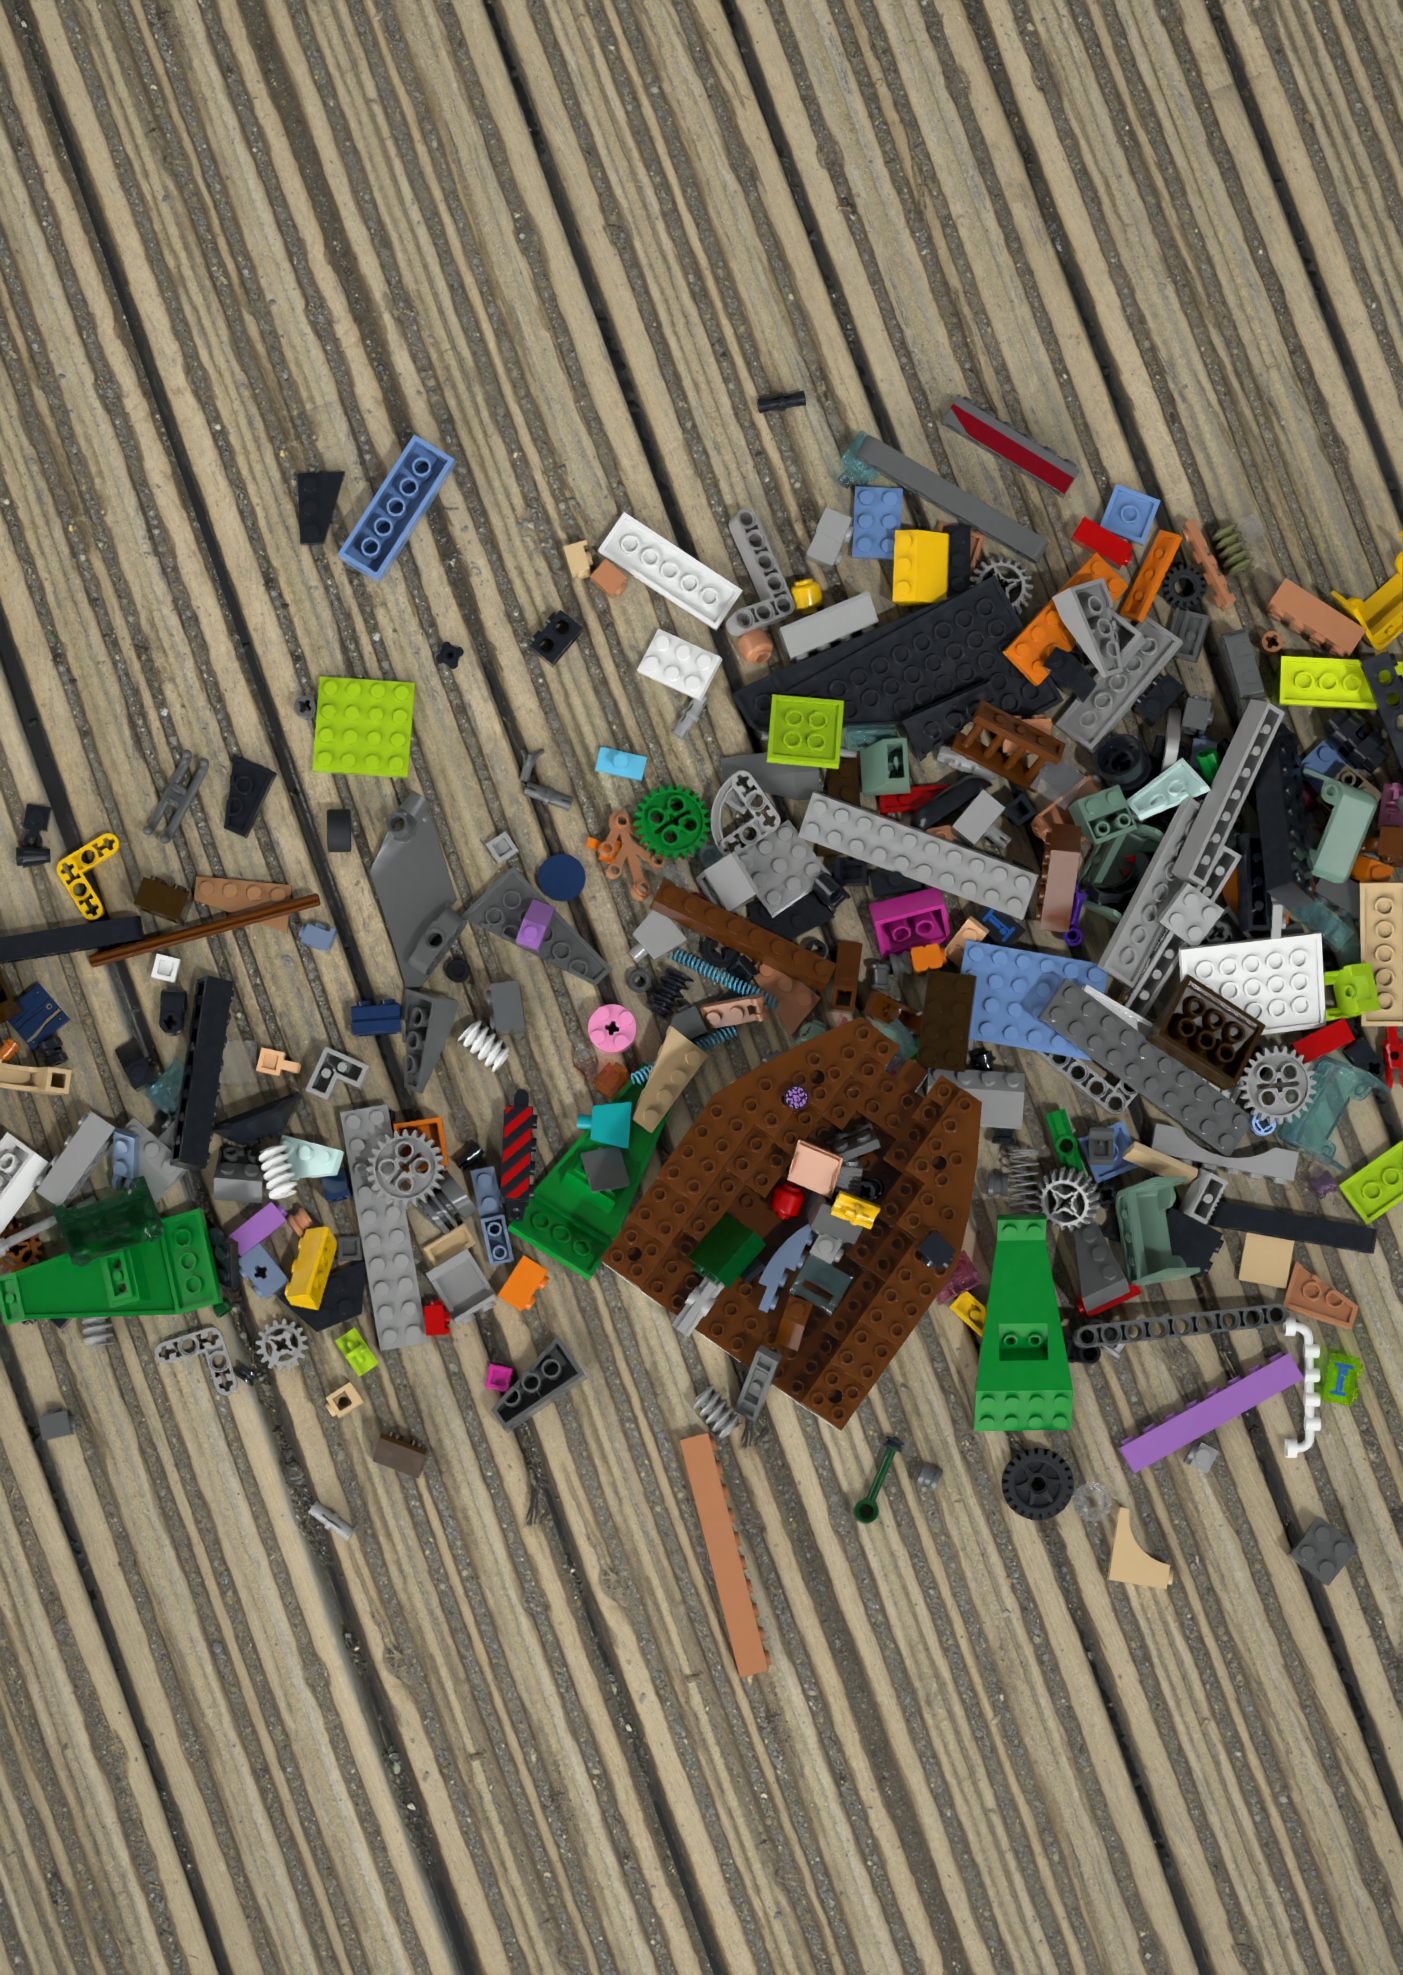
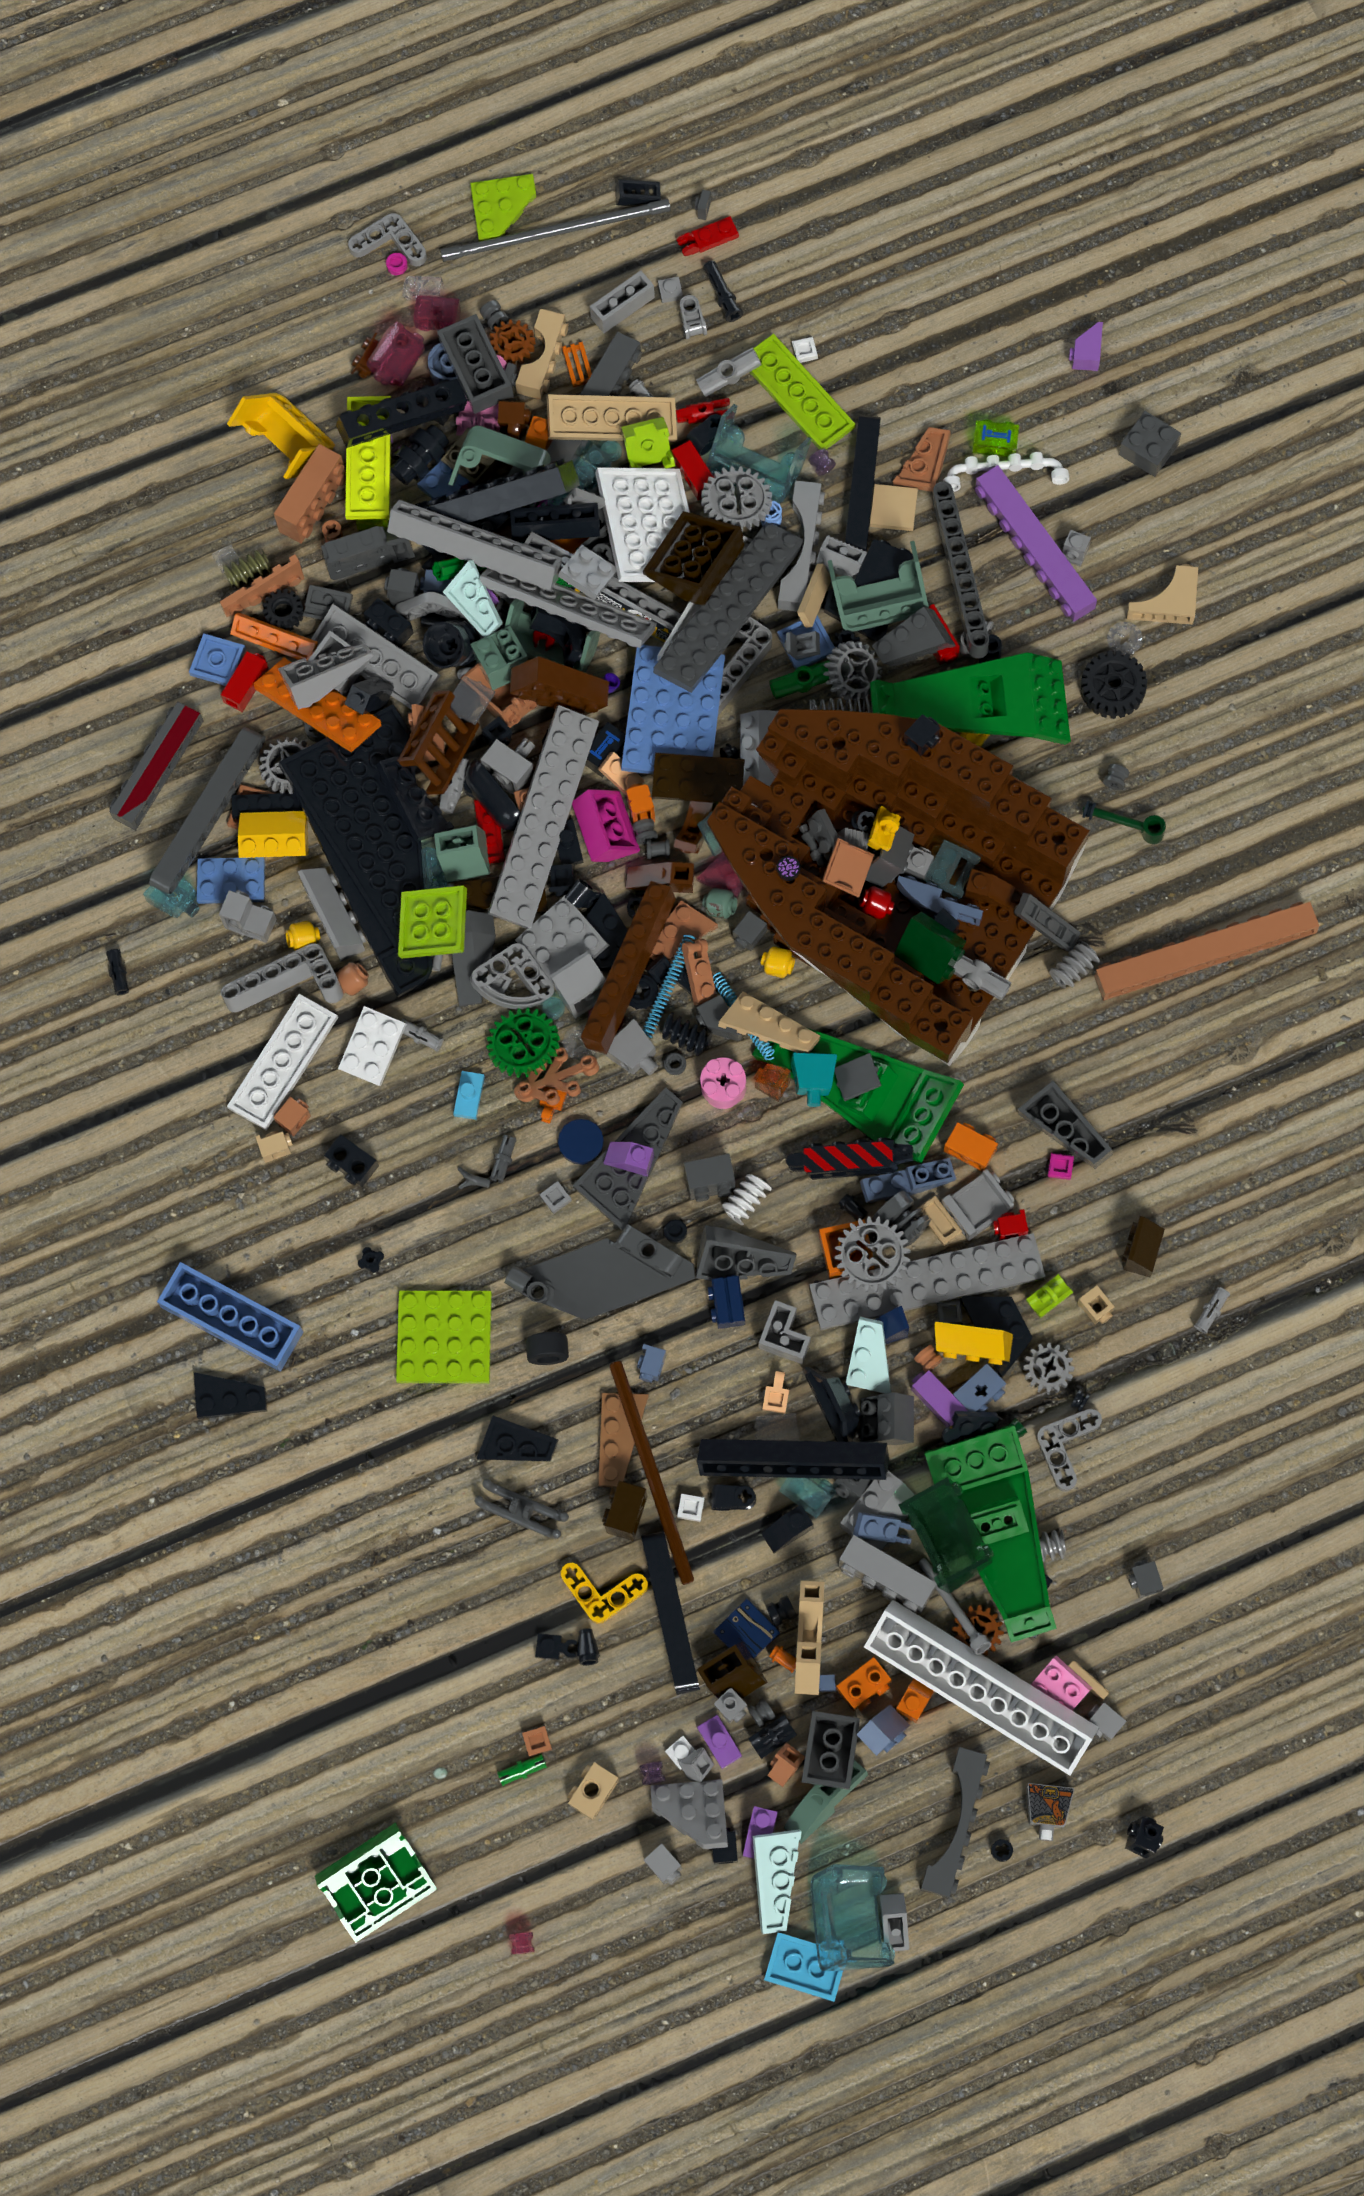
camera: 90 degrees left, 10 degrees down
white piece [258,1145,297,1199] -> none
dark grey bush [294,696,317,720] -> none

